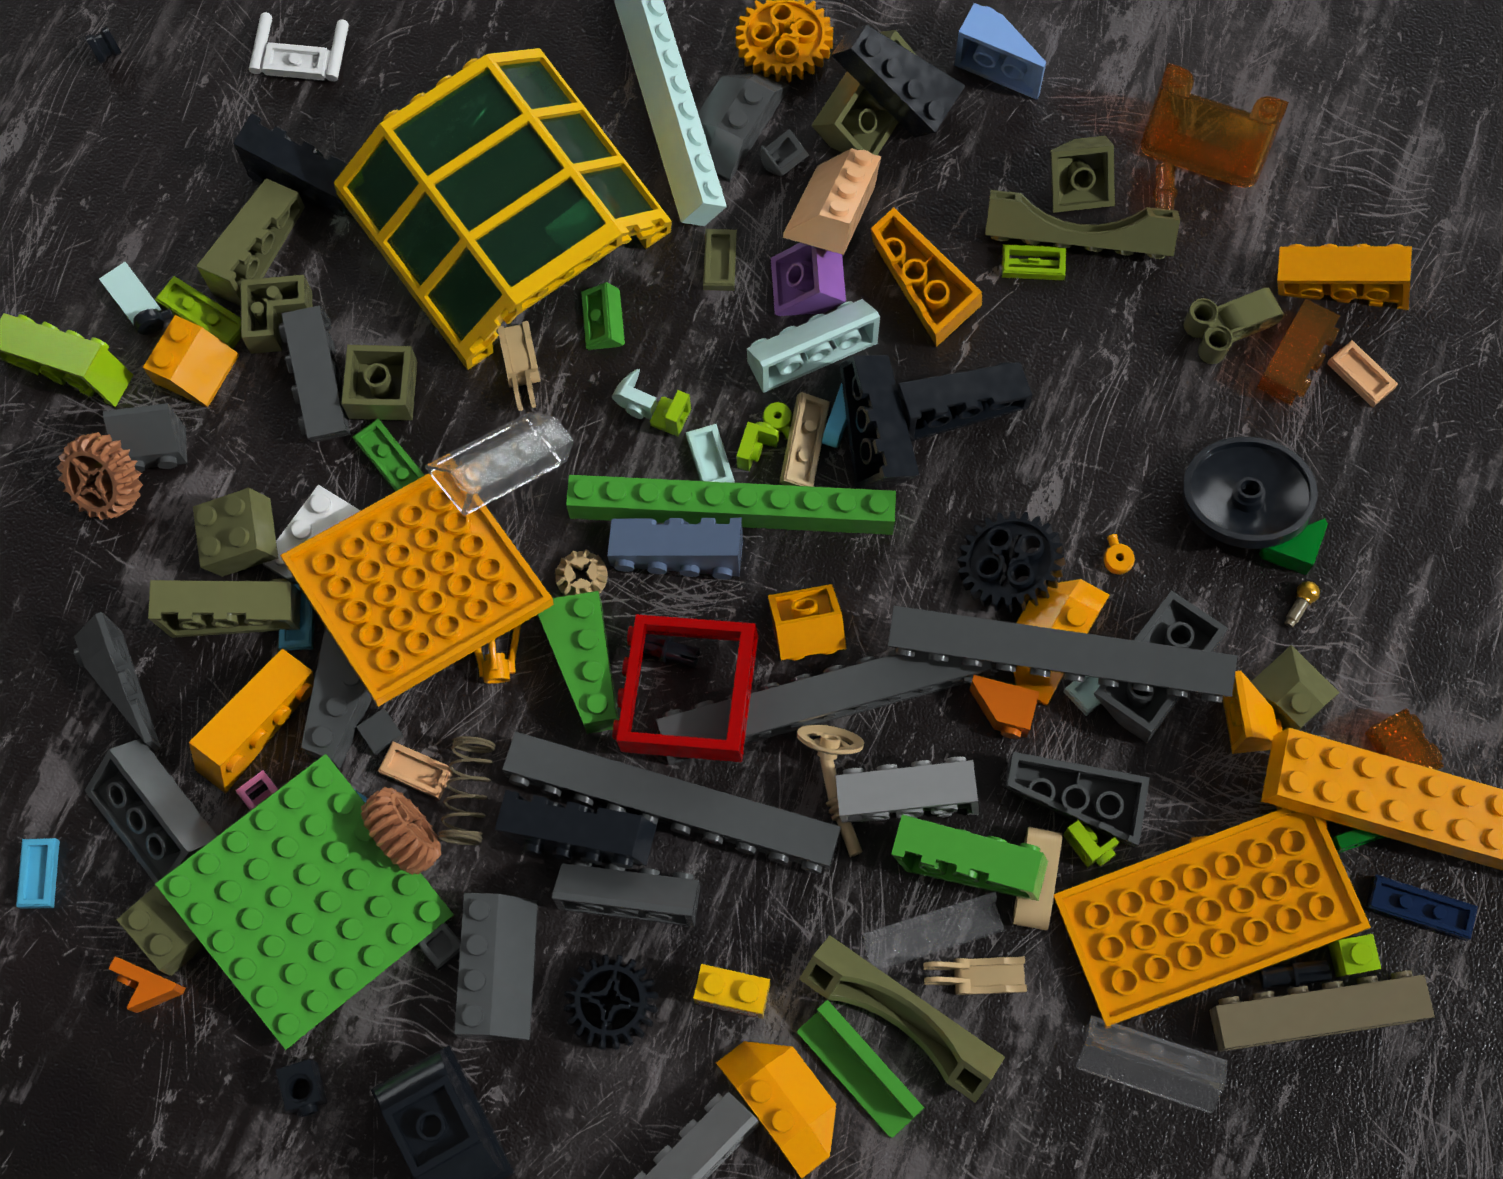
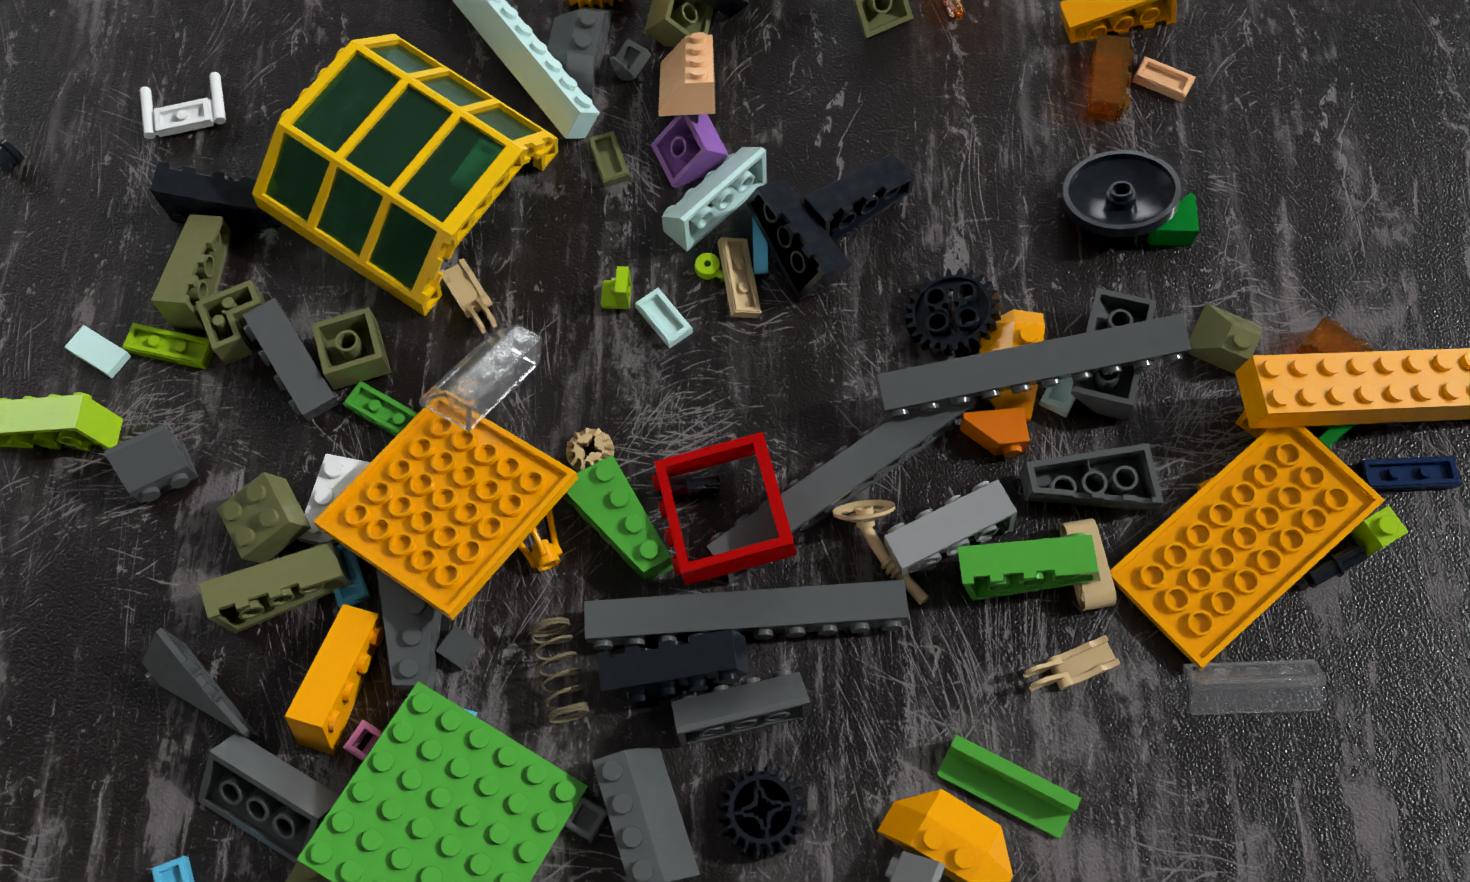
camera: 20 degrees left, 5 degrees down
nougat gear [57,432,143,520] -> none
black piece [133,308,174,335] -> none
light orange slope [143,315,239,408] -> none
nougat gear [361,787,442,875] -> none
light nougat tile [378,741,453,800] -> none
bright green brick [566,475,896,535] -> none
bright green slope [581,282,625,350] -> none
sand blue wedge [607,518,743,580] -> none
light aqua plate [612,369,657,419] -> none
yellow brick [693,964,770,1019] -> none
lime bracket [736,422,779,471] -> none
light orange slope [768,584,847,660] -> none
olive arch [799,935,1005,1103] -> none
clear panel [862,892,1004,970] -> none
light orange wedge [871,207,982,347] -> none
olive arch [985,190,1180,259] -> none
lime tile [1002,244,1066,280] -> none
lime bracket [1063,820,1120,868] -> none
light orange piece [1104,534,1135,575] -> none
olive piece [1183,288,1285,364] -> none
dark tan brick [1209,970,1435,1052] -> none
light orange slope [1223,671,1282,754] -> none
piece [1284,581,1320,628] -> none

